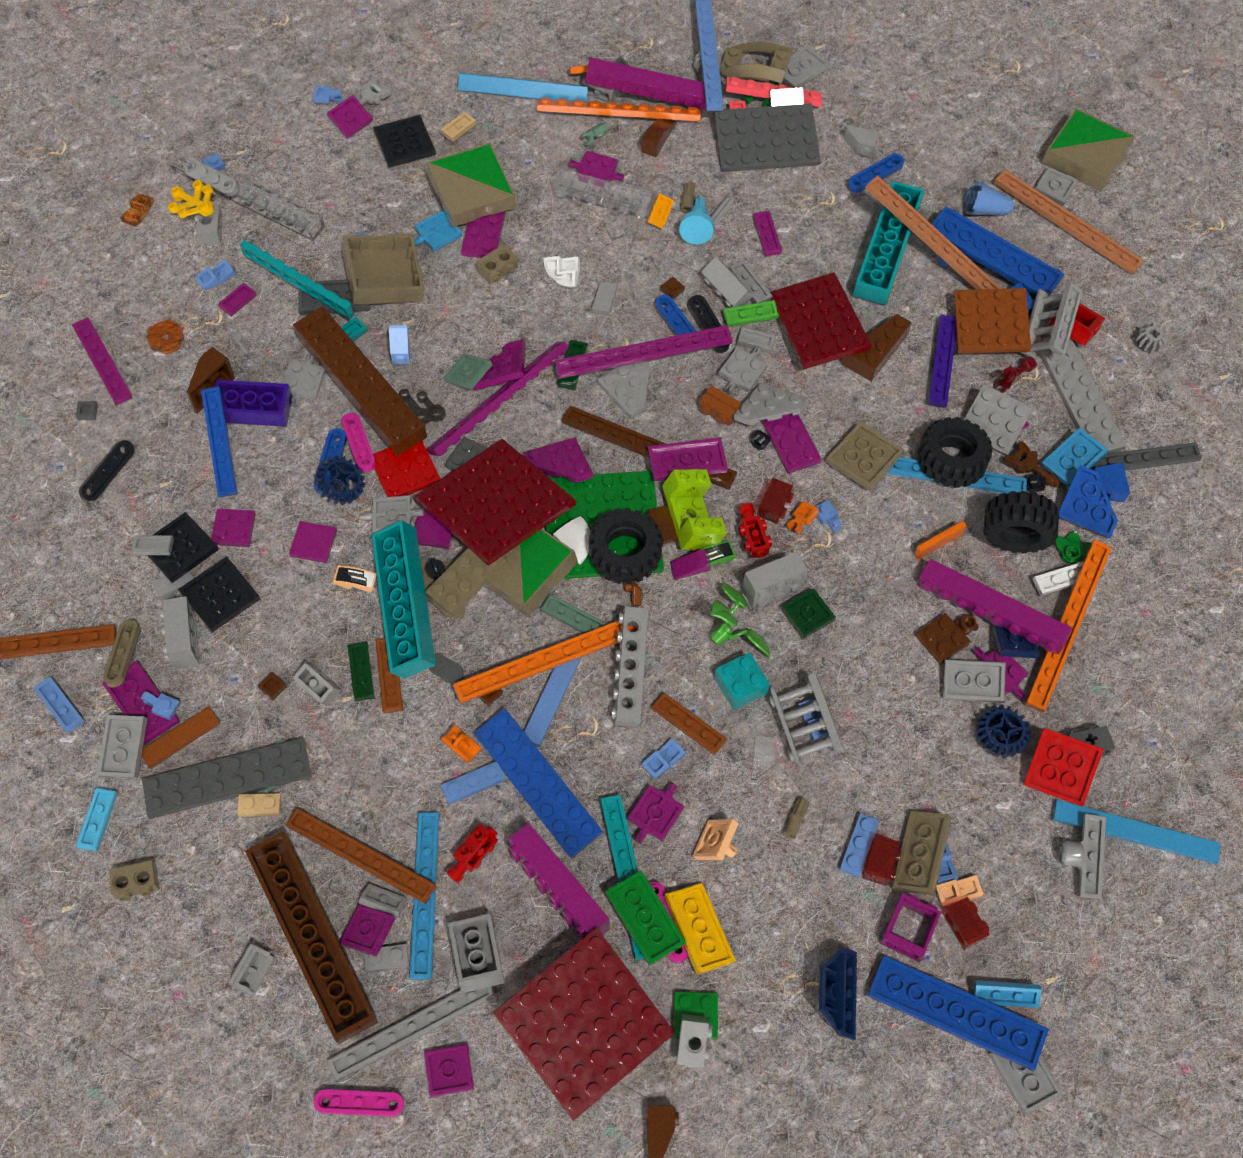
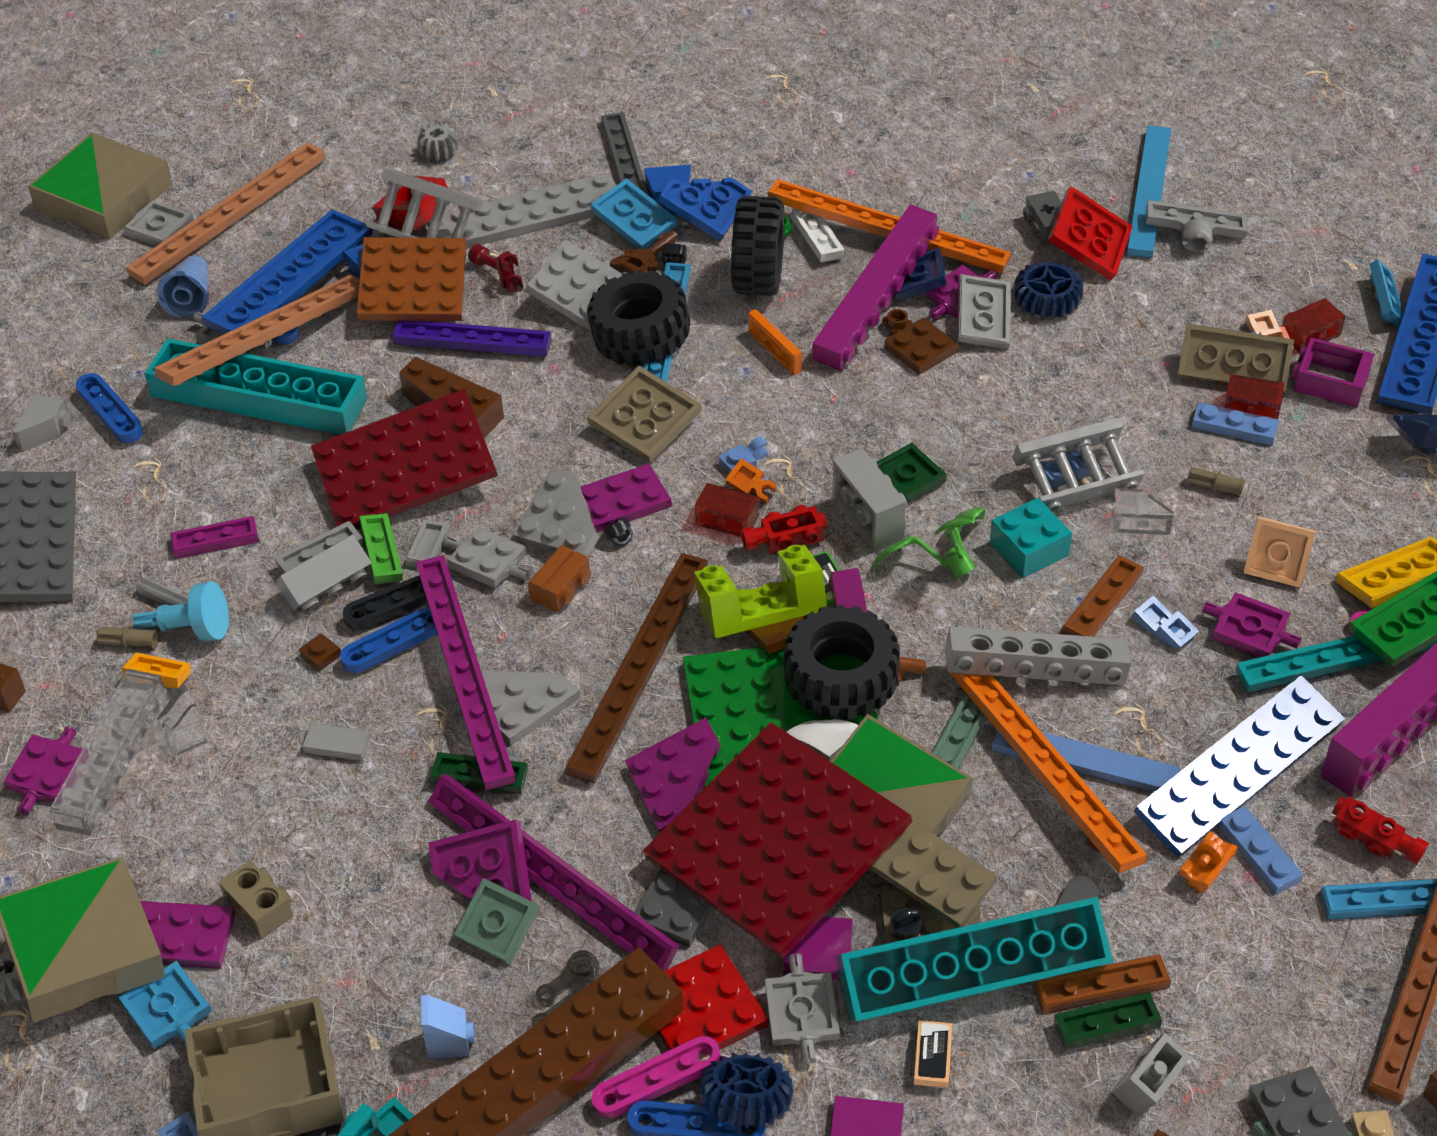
camera: 90 degrees left, 15 degrees down
white brick [543,256,580,288] -> none
magenta plate [648,437,728,482] -> none

